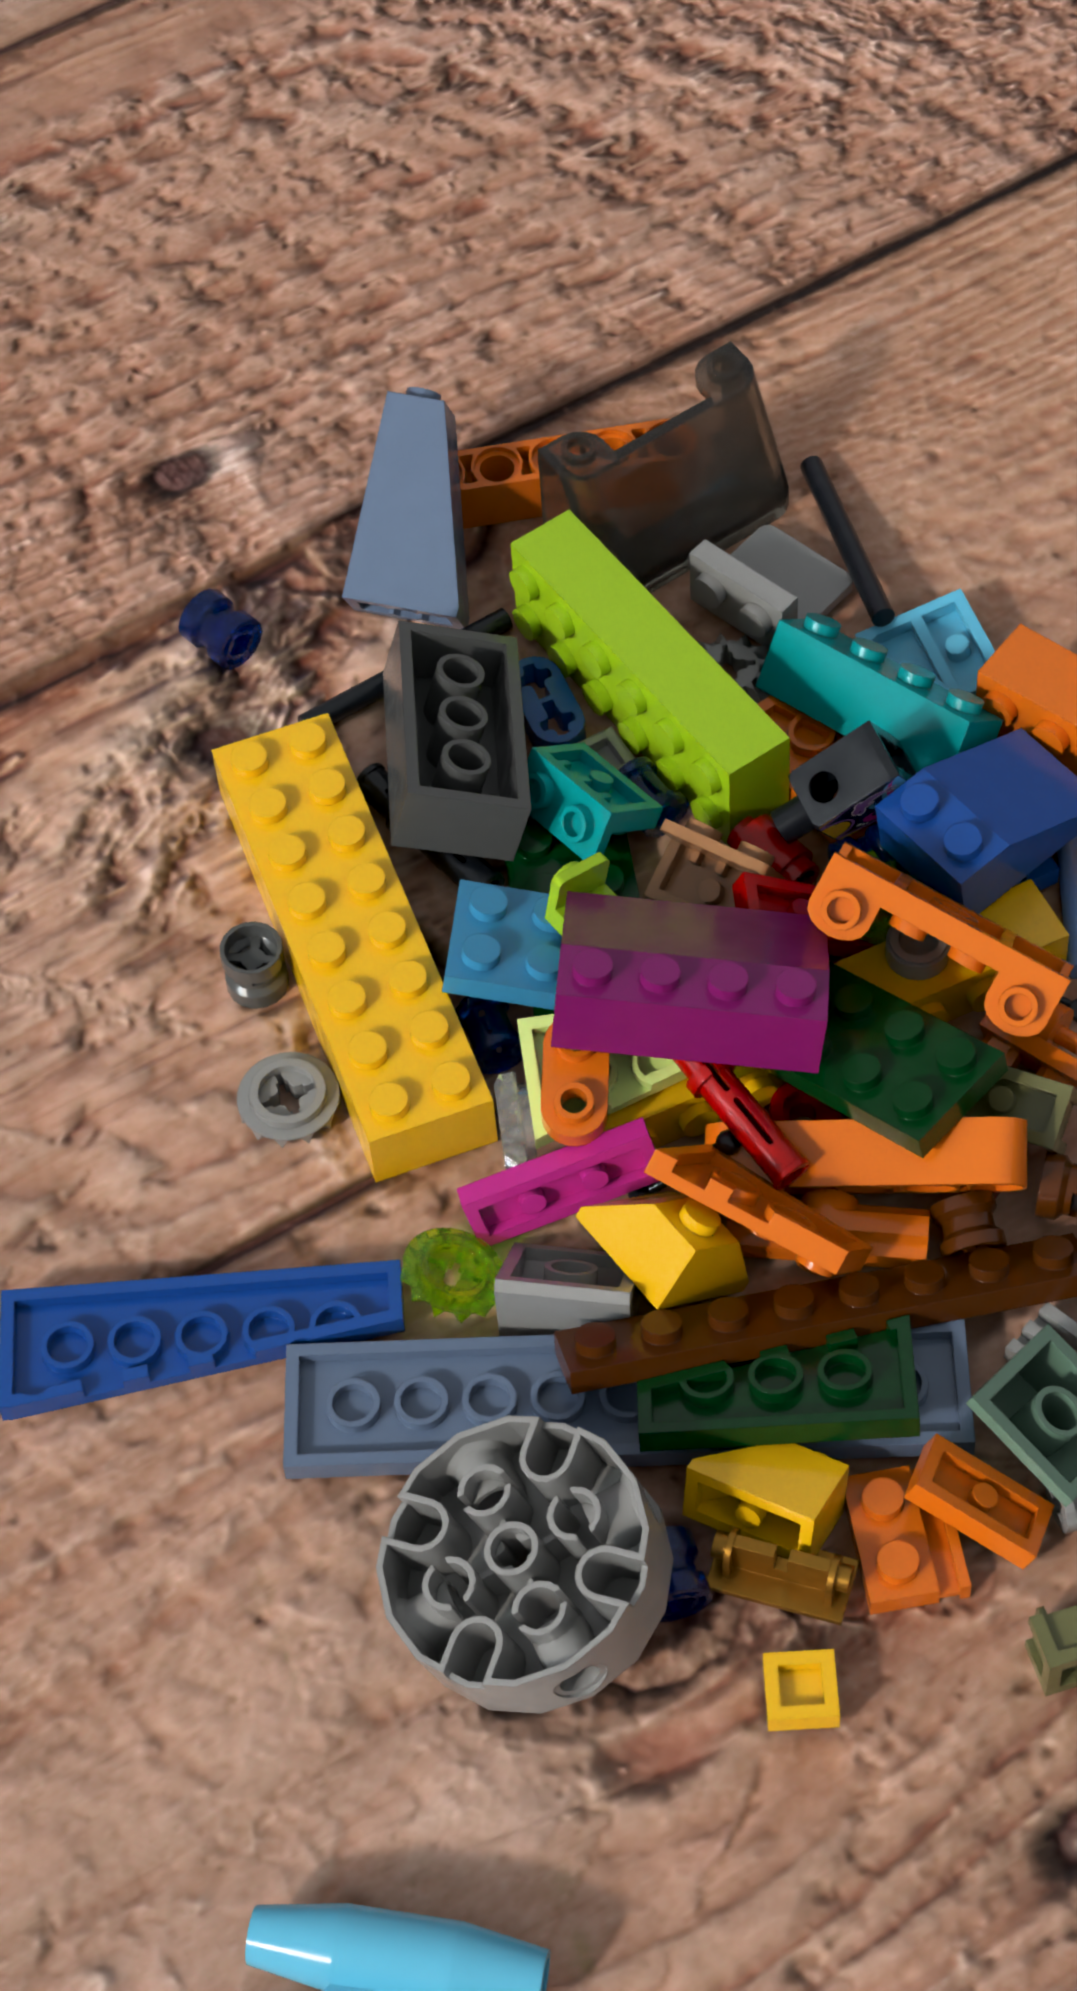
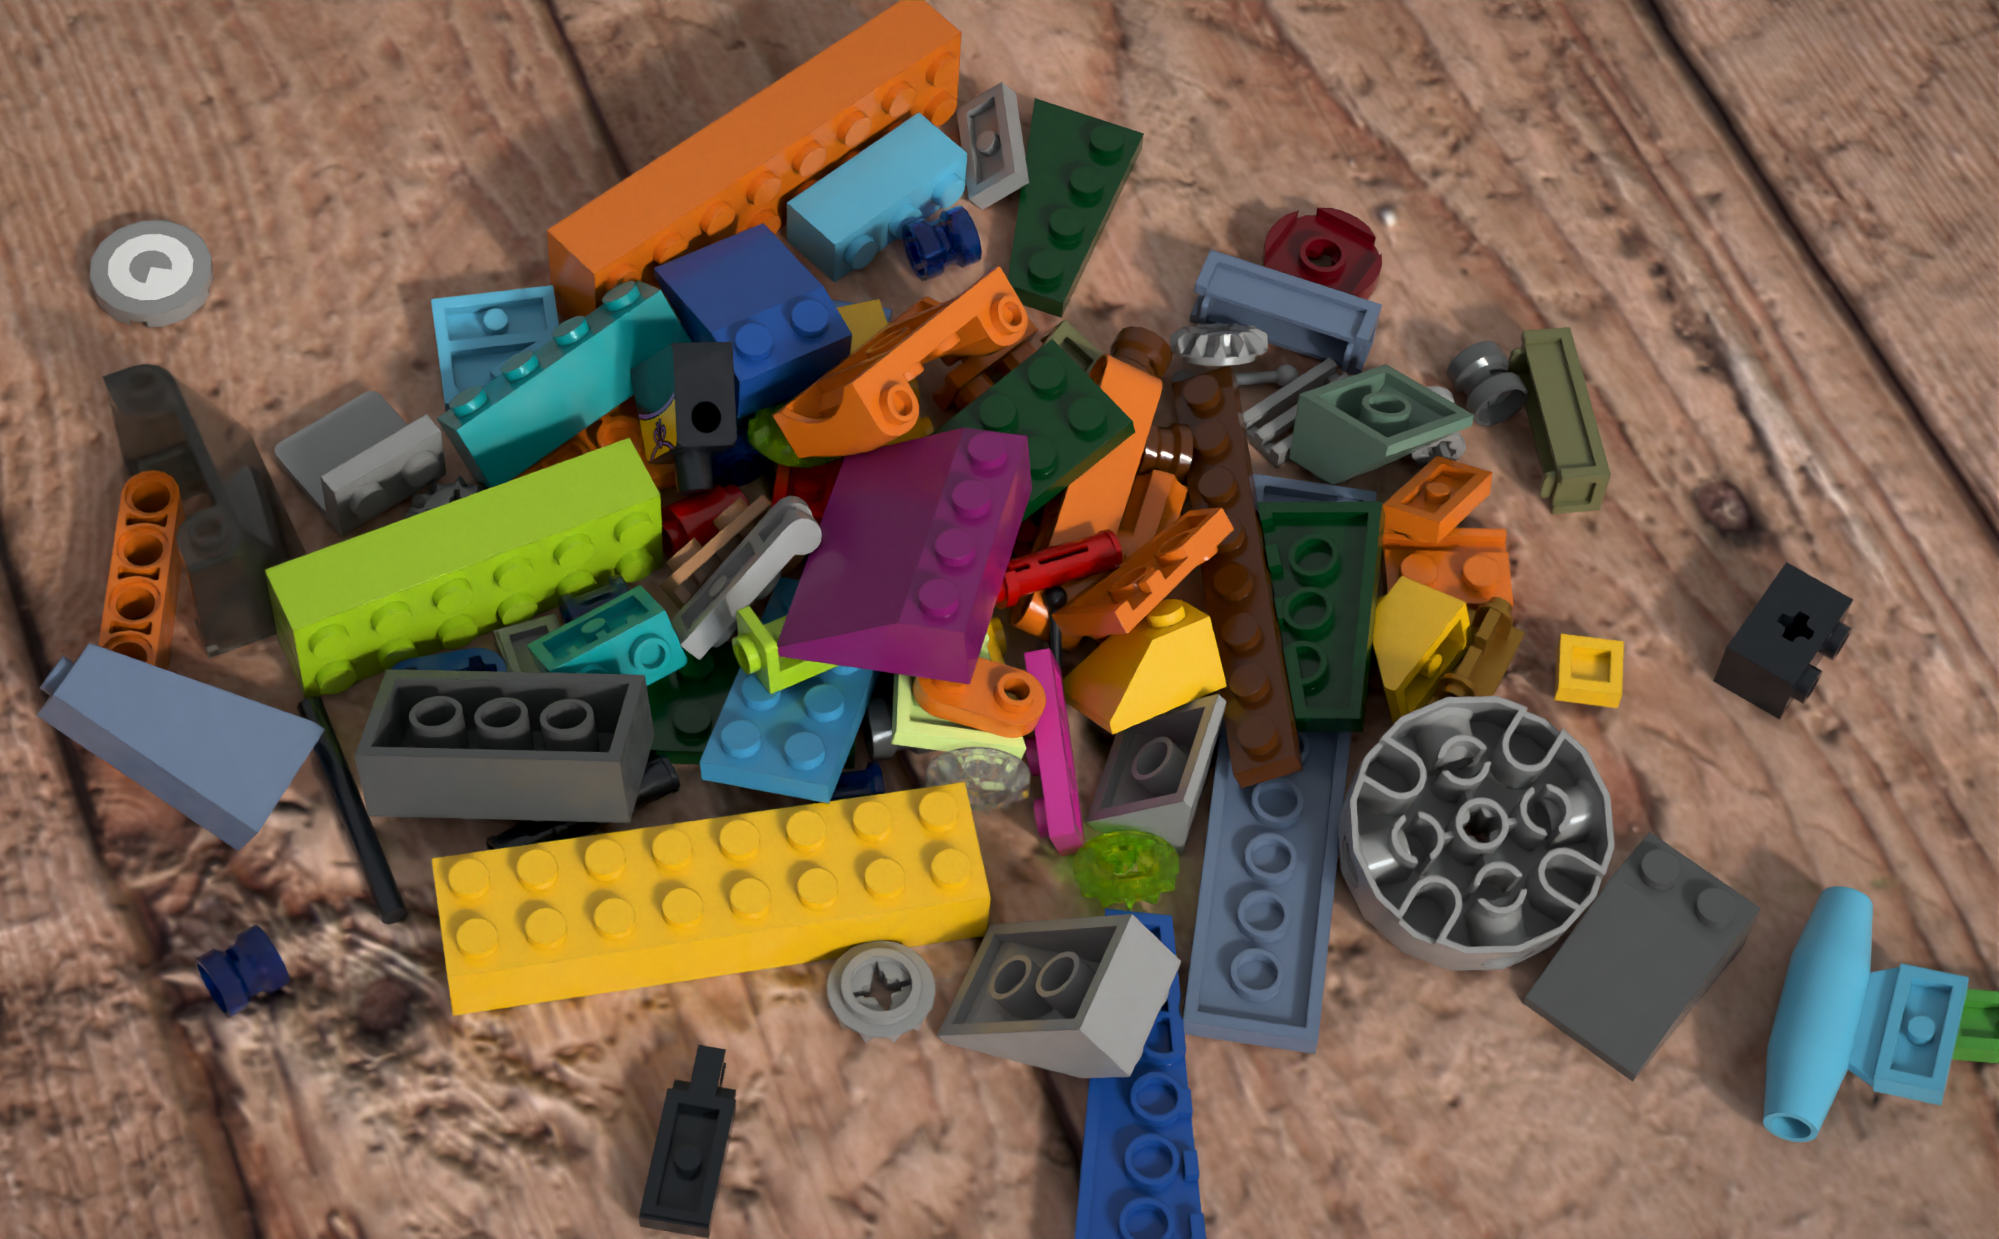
camera: 90 degrees left, 0 degrees up
dark grey wheel [220,921,289,1009] -> none
black bar [800,456,895,627] -> none
none -> light grey tile [89,220,214,327]
none -> black hinge [639,1045,736,1238]
none -> light grey plate [670,496,822,660]
none -> light grey slope [937,914,1182,1078]
none -> dark grey slope [1523,832,1761,1082]
none -> black brick [1713,562,1853,720]

